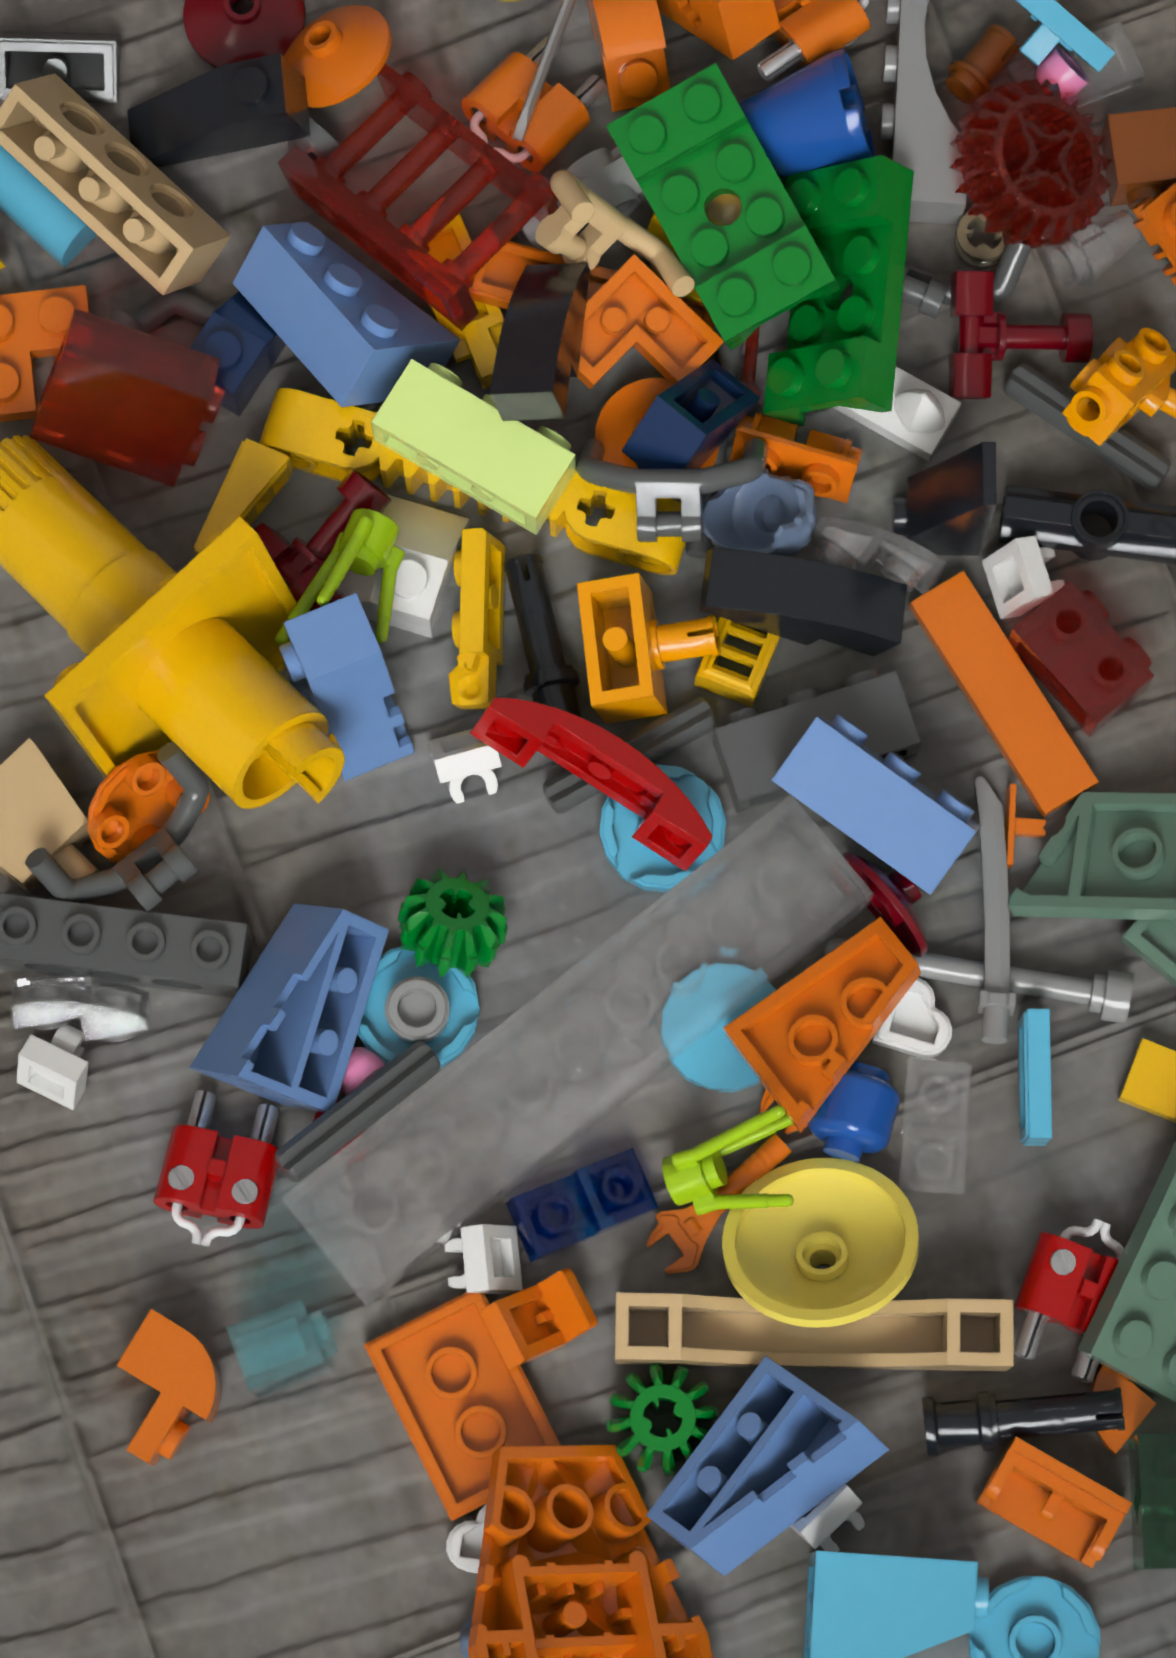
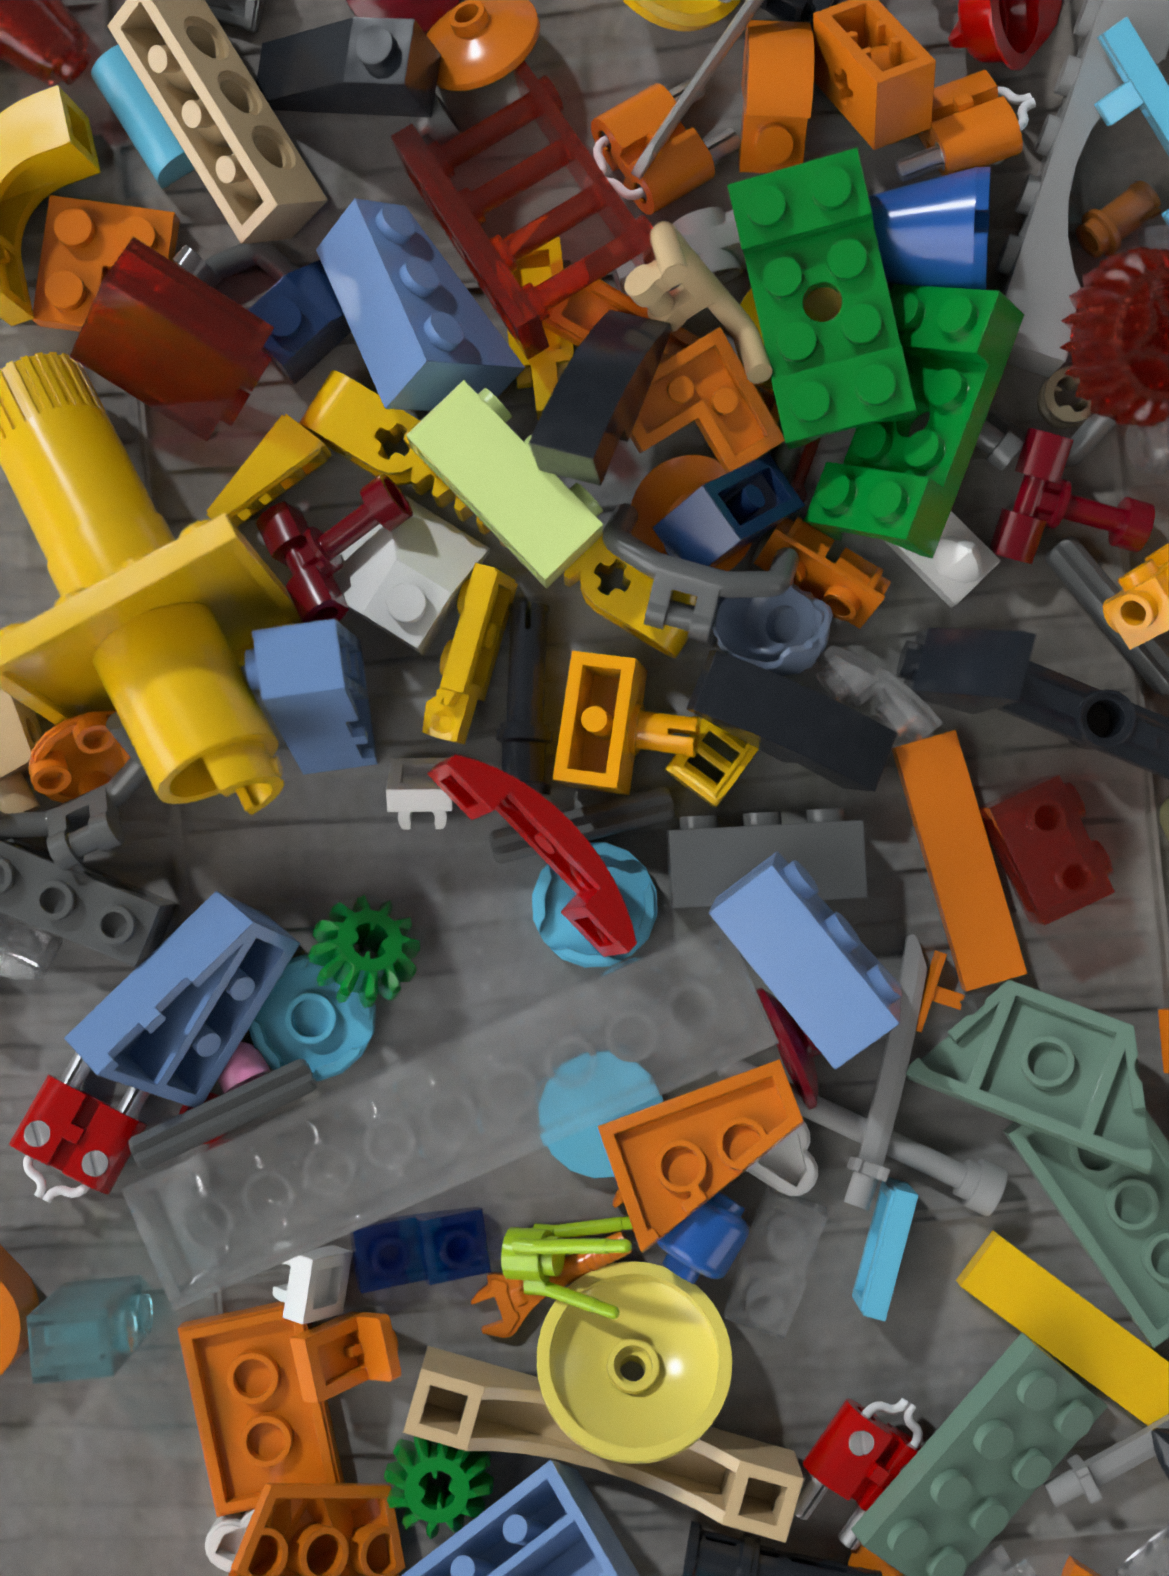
camera: 10 degrees right, 10 degrees up
lime plant [275,508,405,645] -> none
light grey tile [385,976,450,1043] -> none
white tile [982,535,1066,619] -> none

